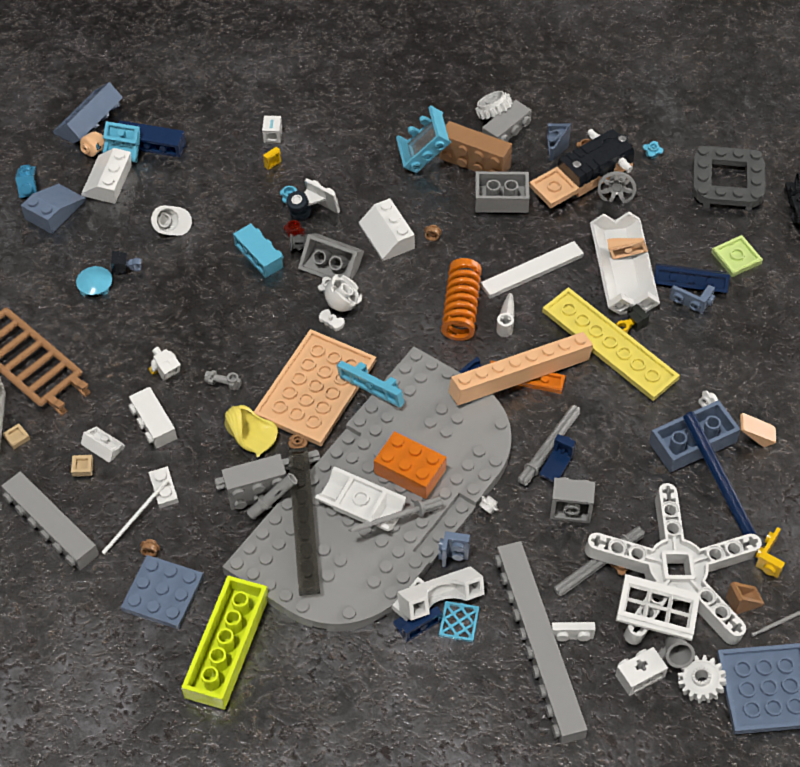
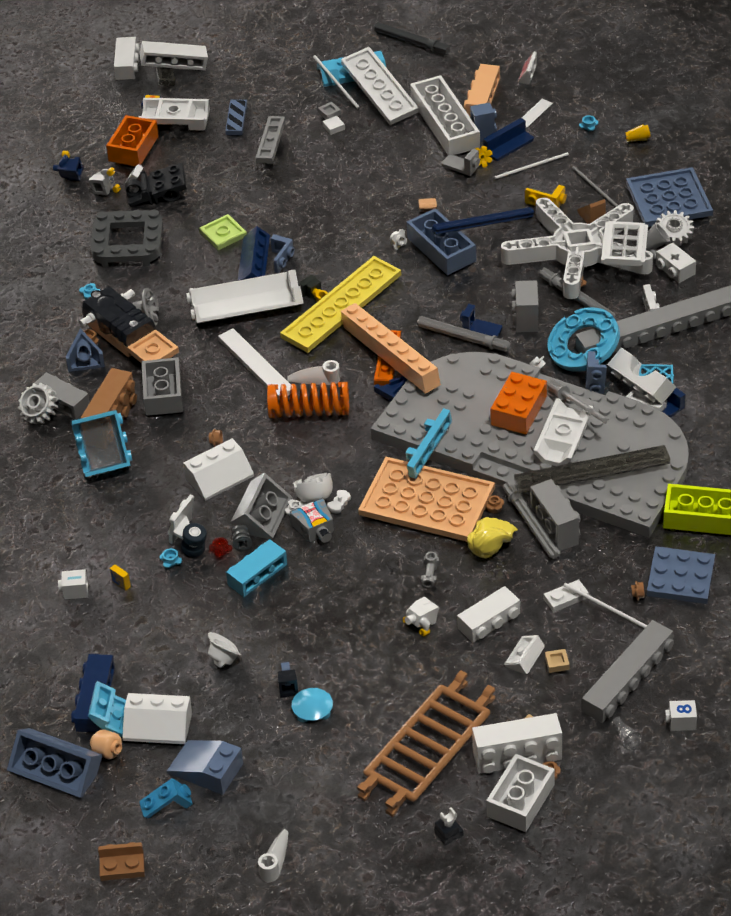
camera: 95 degrees left, 10 degrees down
light grey pin [247,473,297,520] -> none
light nougat slope [607,238,648,260] -> none
none -> torso [290,497,334,543]
none -> medium azure plate [547,307,620,371]

